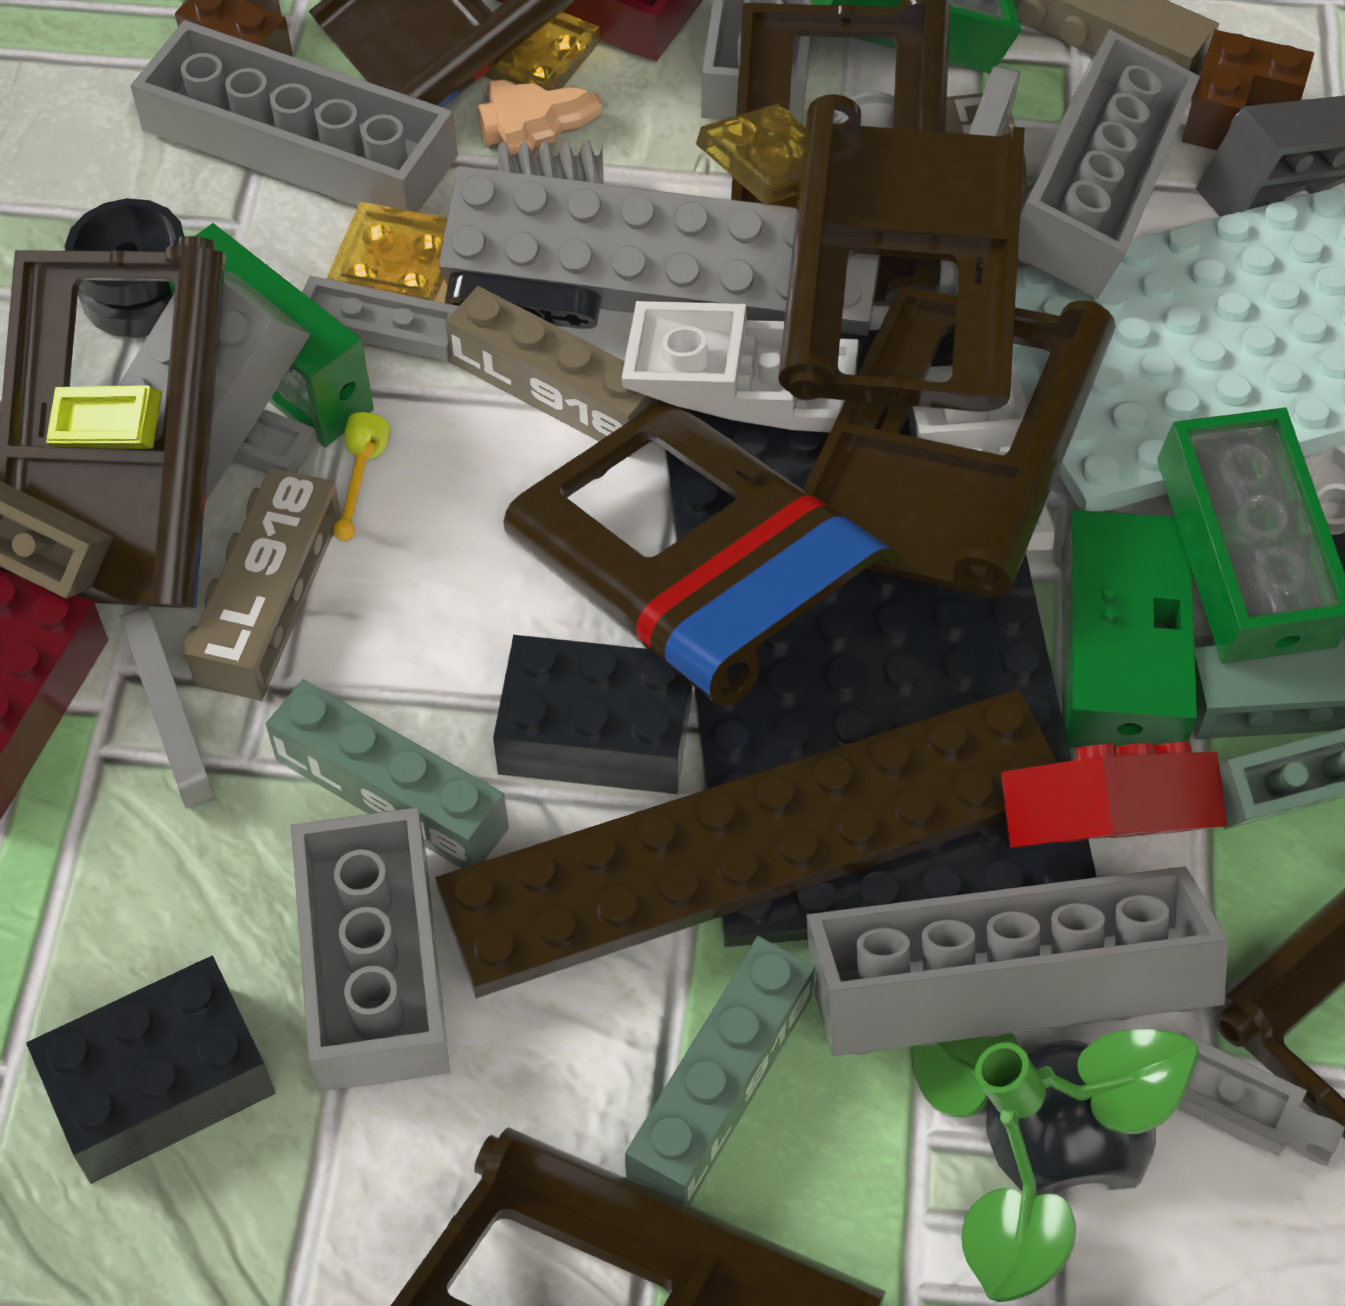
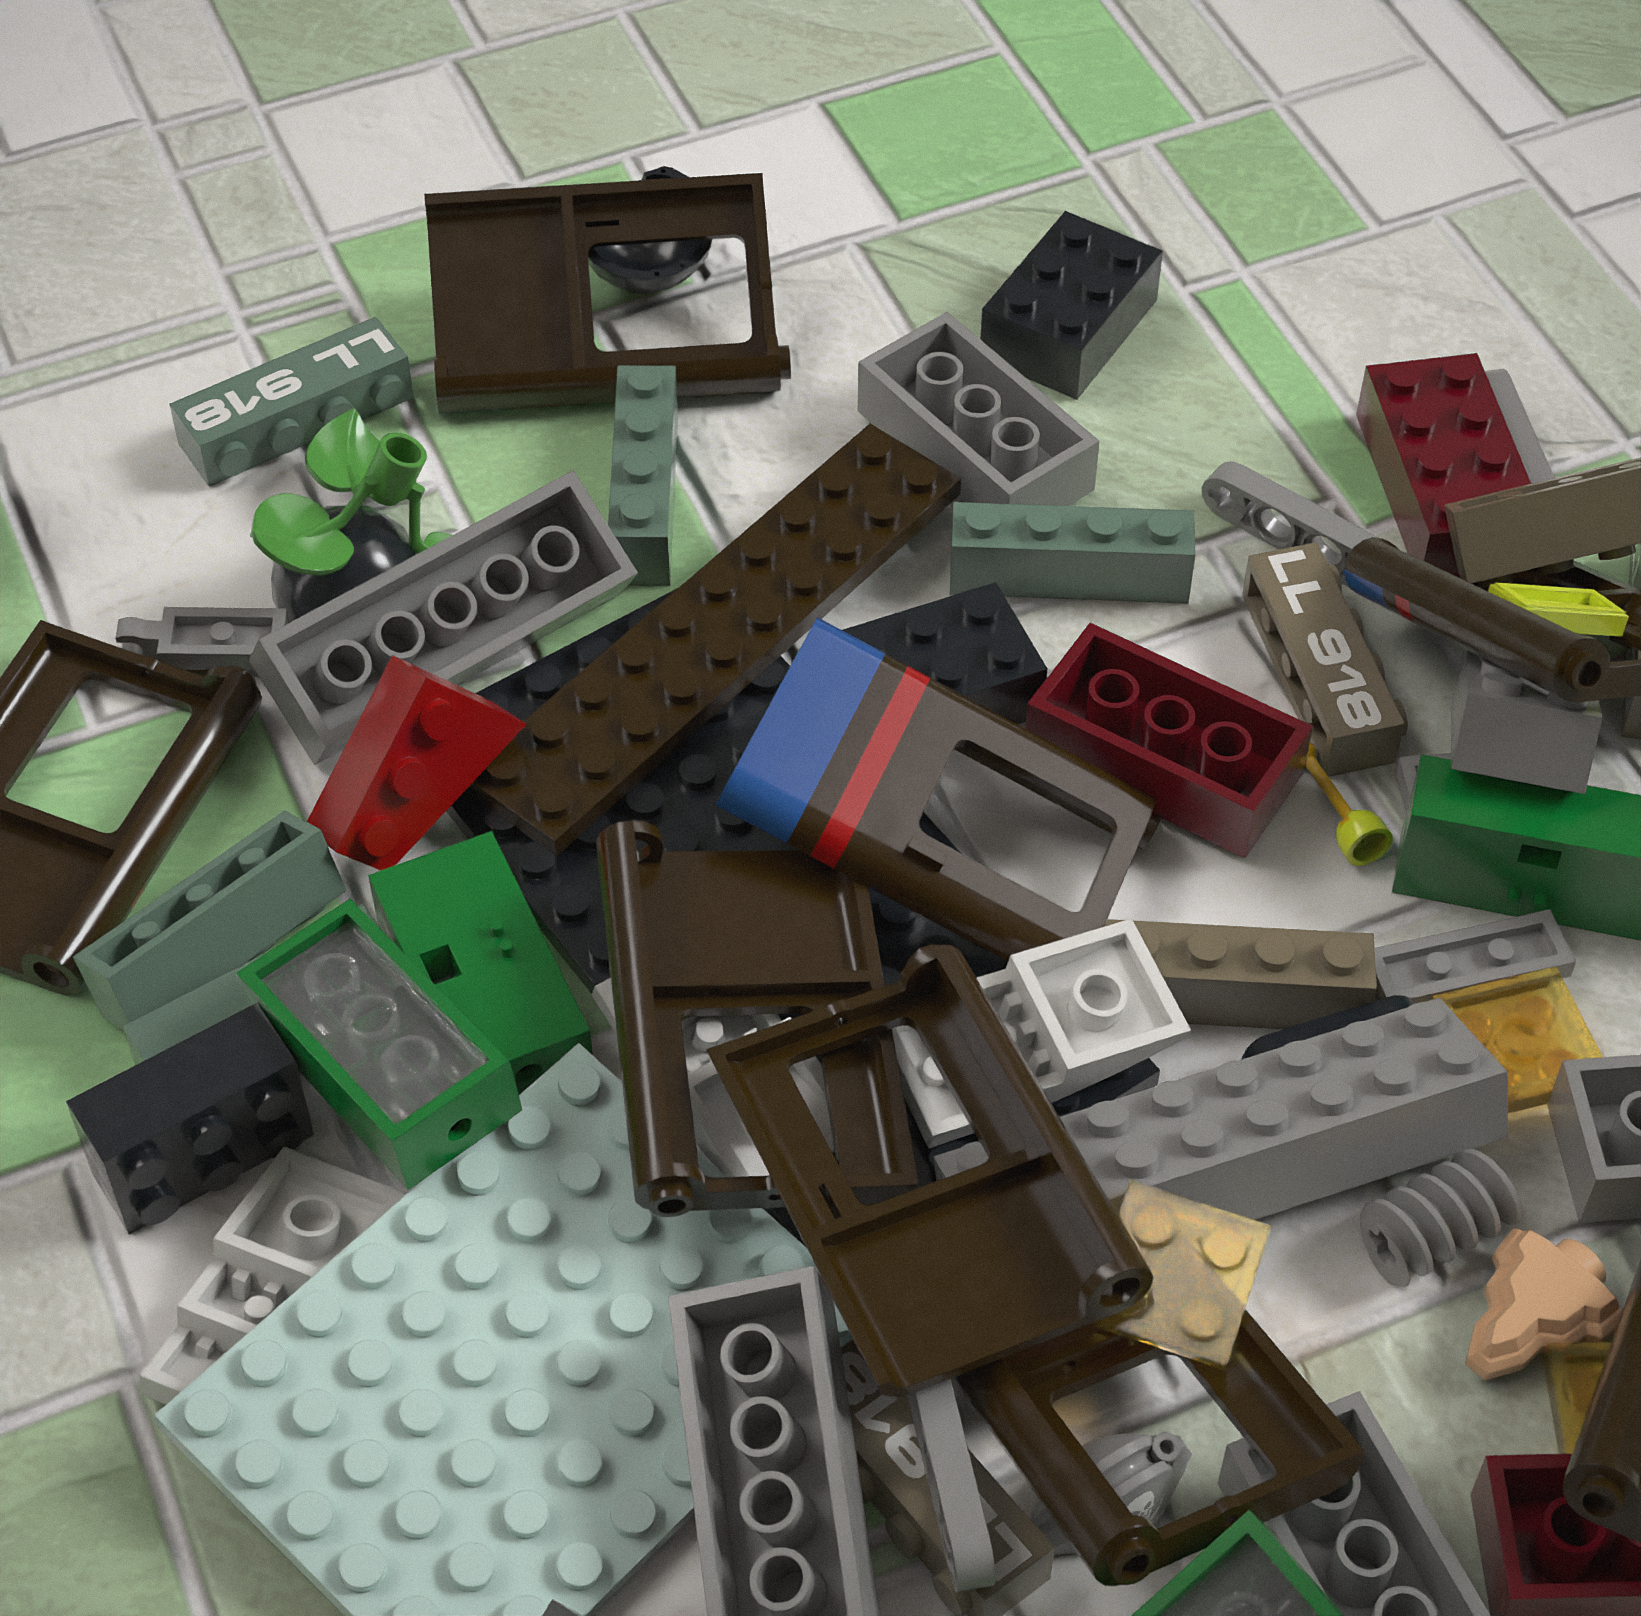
camera: 150 degrees right, 5 degrees down
none -> dark red brick [1025,622,1313,858]

